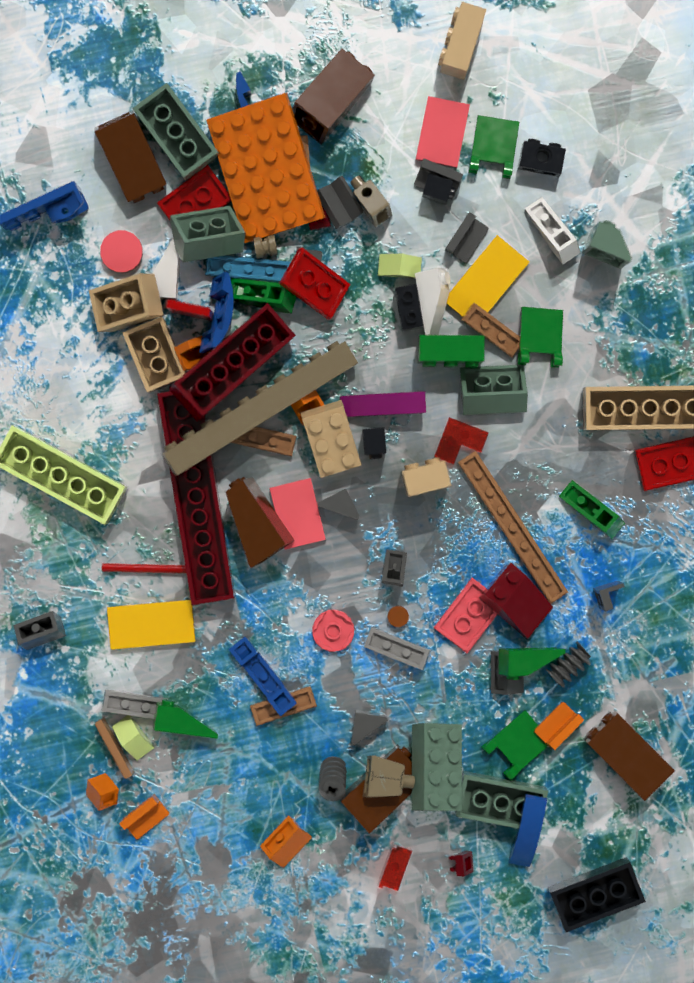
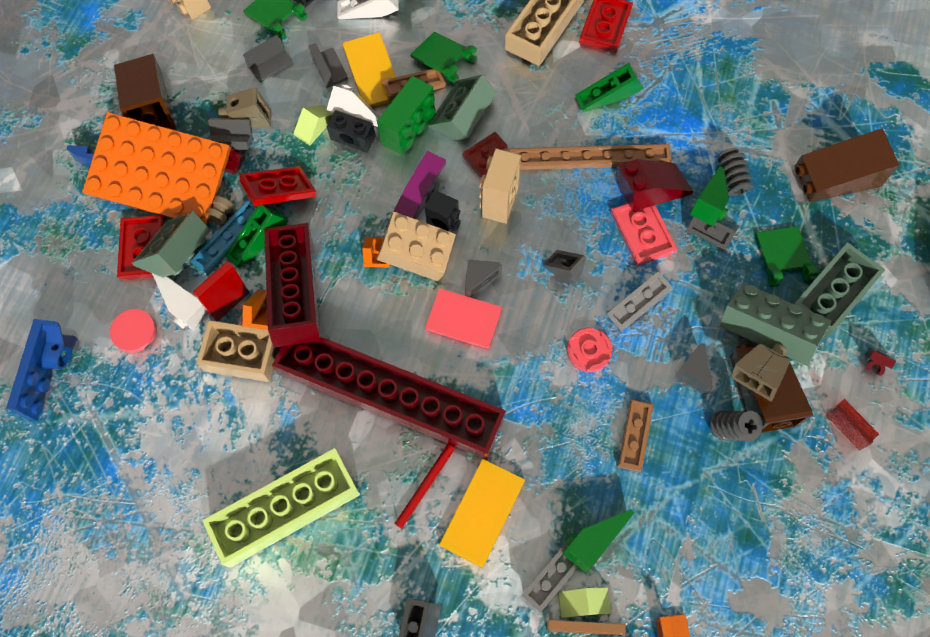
camera: 55 degrees left, 20 degrees down
tan brick [89,273,164,332] -> none
reddish brown slope [94,110,167,203] -> none
sand green brick [133,83,219,181] -> none
dark tan brick [162,341,358,476] -> none
blue slope [200,271,234,354] -> none
reddish brown slope [225,477,295,568] -> none
blue slope [229,636,297,717] -> none
medium nougat tile [230,427,297,456] -> none
orange panel [260,815,312,867] -> none
dark orange tile [388,606,409,627] -> none
coral tile [415,96,470,168] -> none
black brick [422,174,456,204] -> none
blue slope [509,794,547,867] -> none
orange panel [534,702,584,750] -> none
dark grey panel [593,581,625,611] -> none

